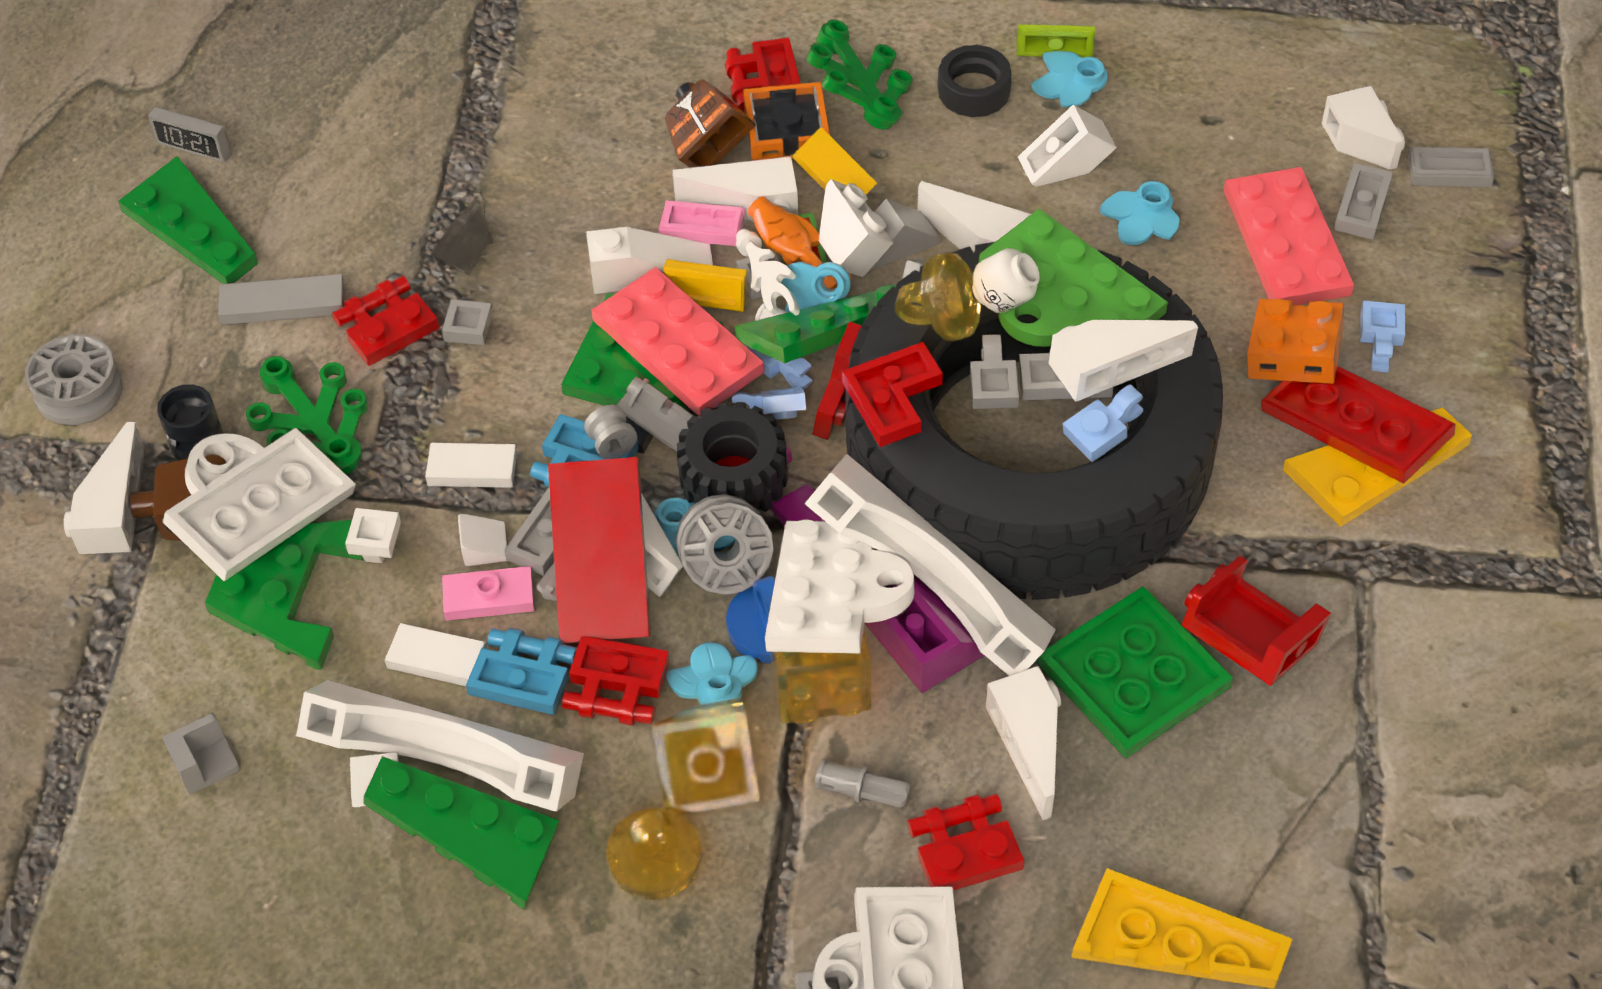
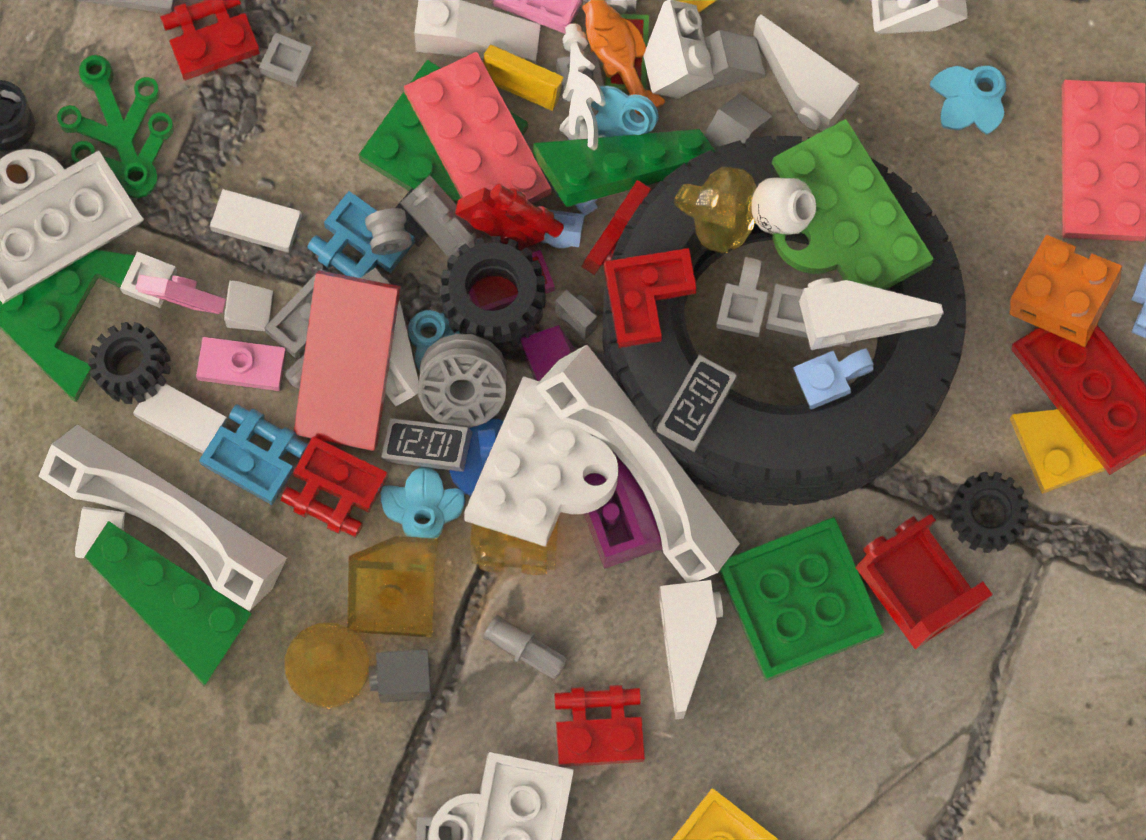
camera: 10 degrees right, 20 degrees up
none -> black tyre [88,322,171,404]
none -> bright pink plate [136,275,226,314]
none -> dark grey brick [369,649,432,703]
none -> tile [381,418,472,472]
none -> red plate [455,184,564,250]
none -> light grey plate [555,290,597,340]
none -> tile [657,355,737,452]
none -> black tyre [949,472,1029,553]

